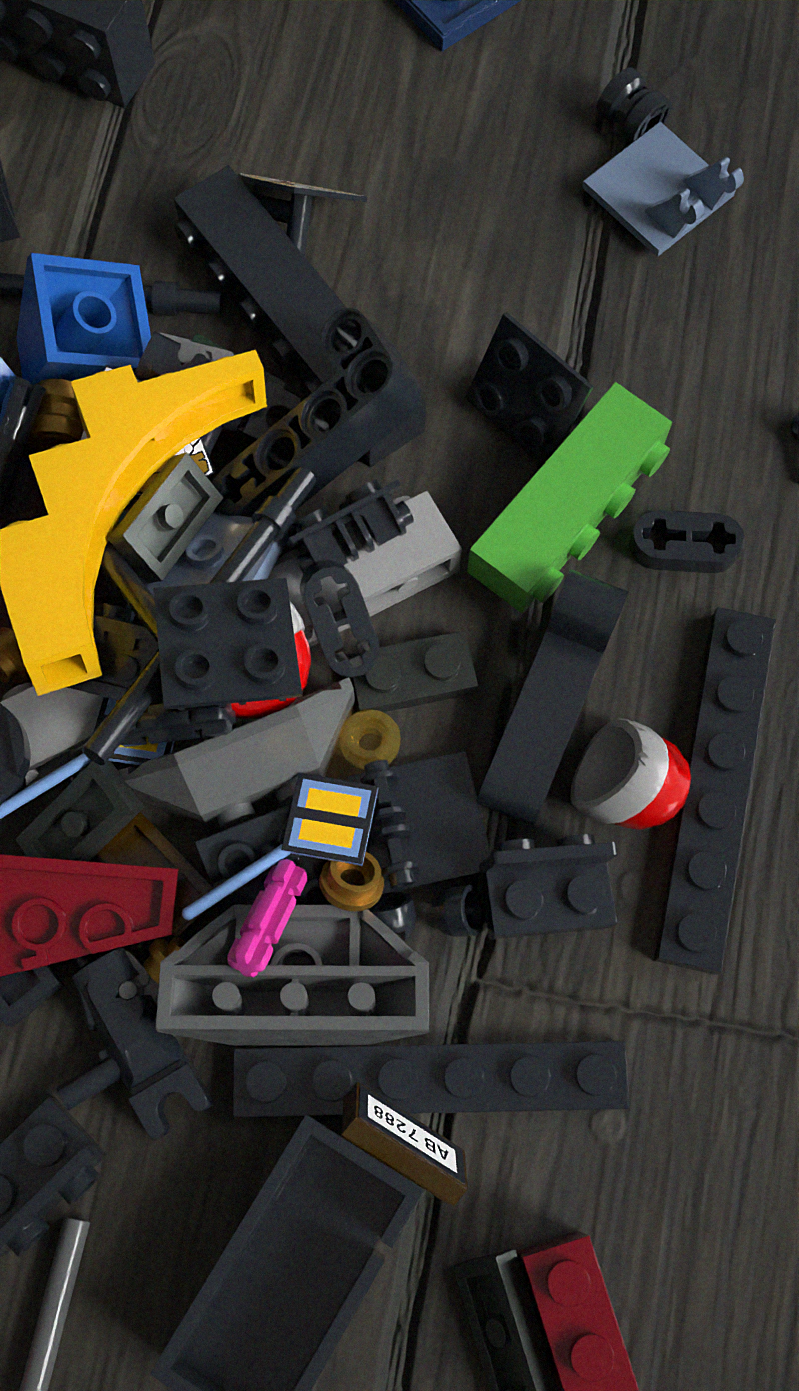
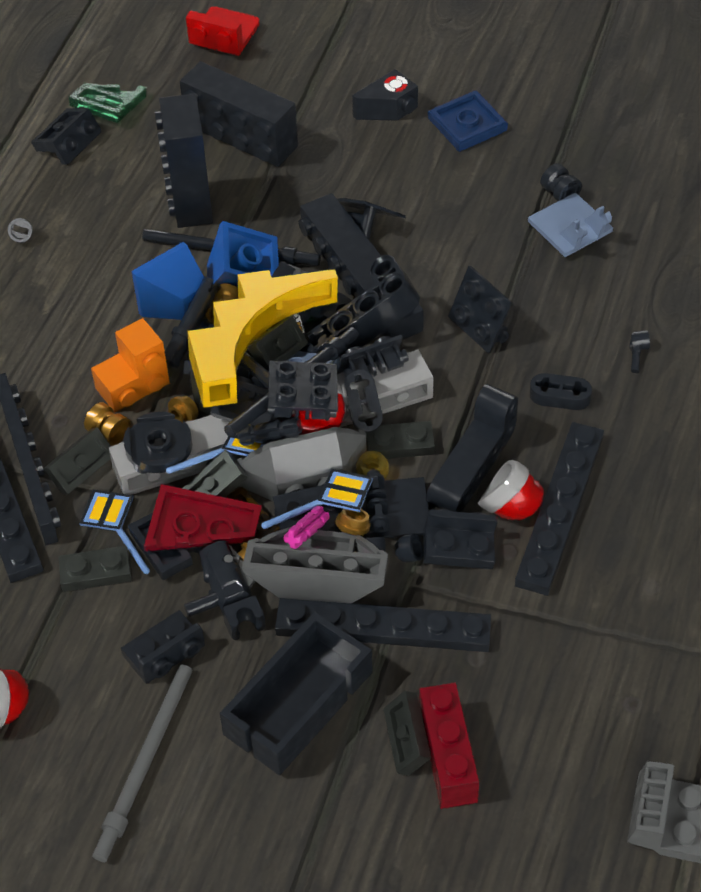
camera: 10 degrees right, 20 degrees down
tile [342,1082,468,1206] -> none
bright green brick [467,382,672,614] -> none

